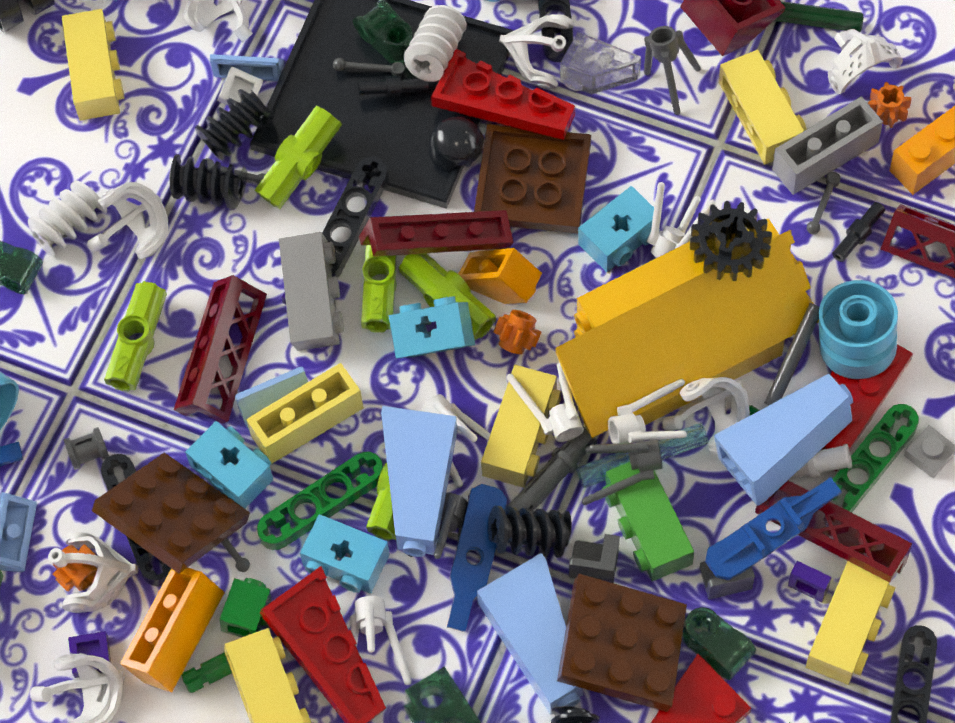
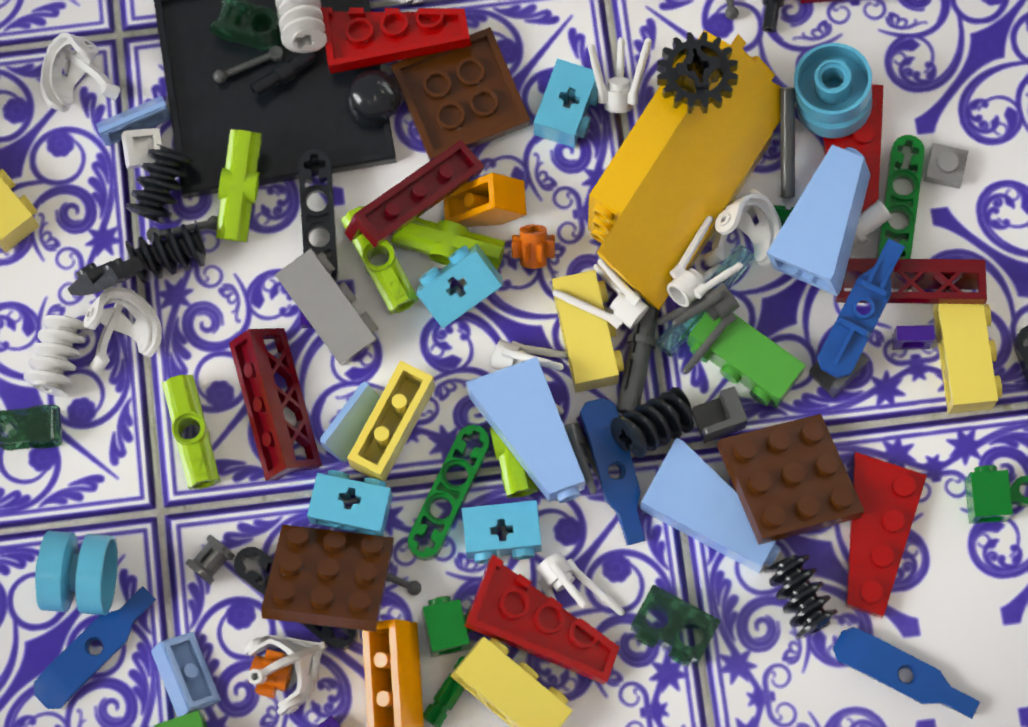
camera: 30 degrees left, 10 degrees up
clear green piece [682,607,756,680] -> none
none -> black slope [68,256,145,296]

